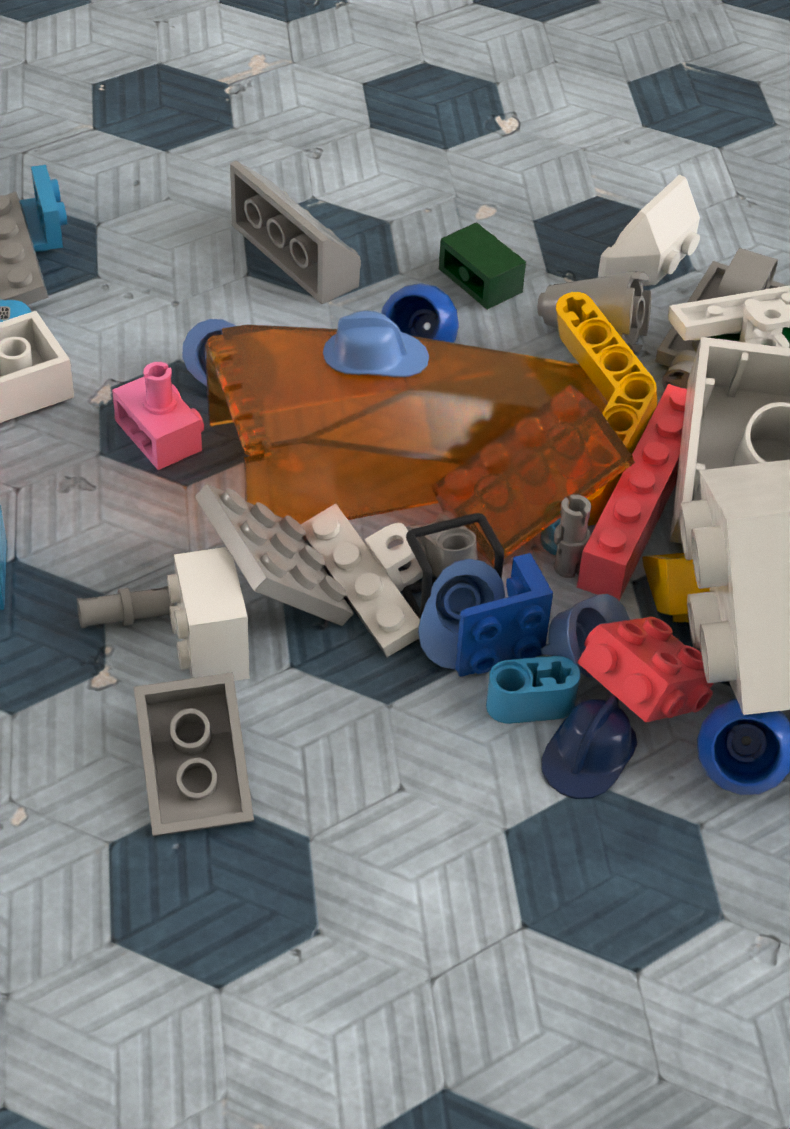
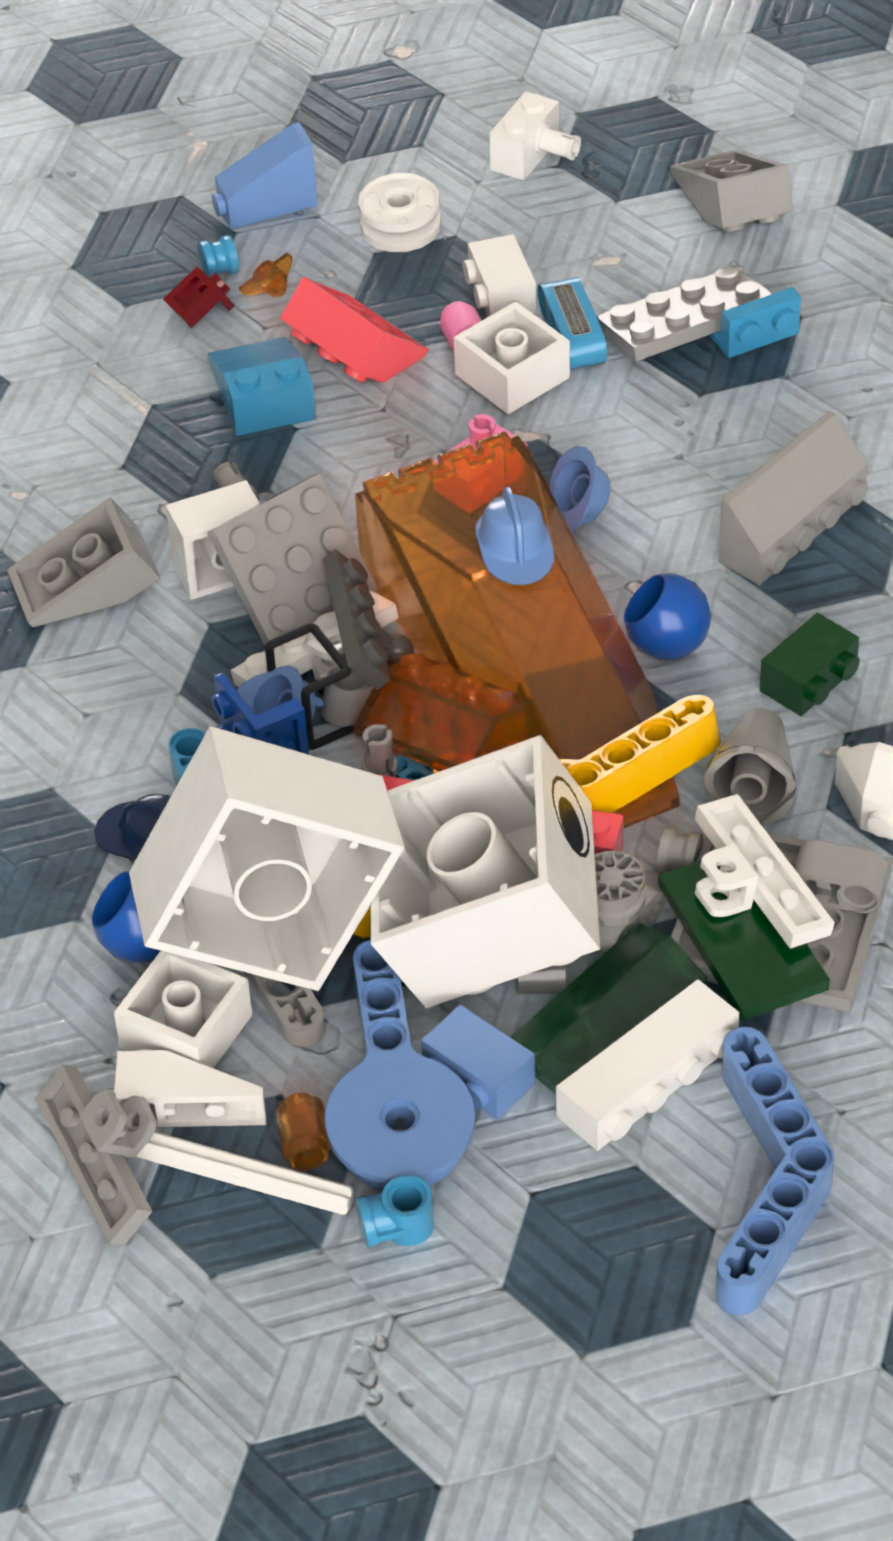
camera: 85 degrees right, 0 degrees up
none -> dark grey plate [323,549,414,691]

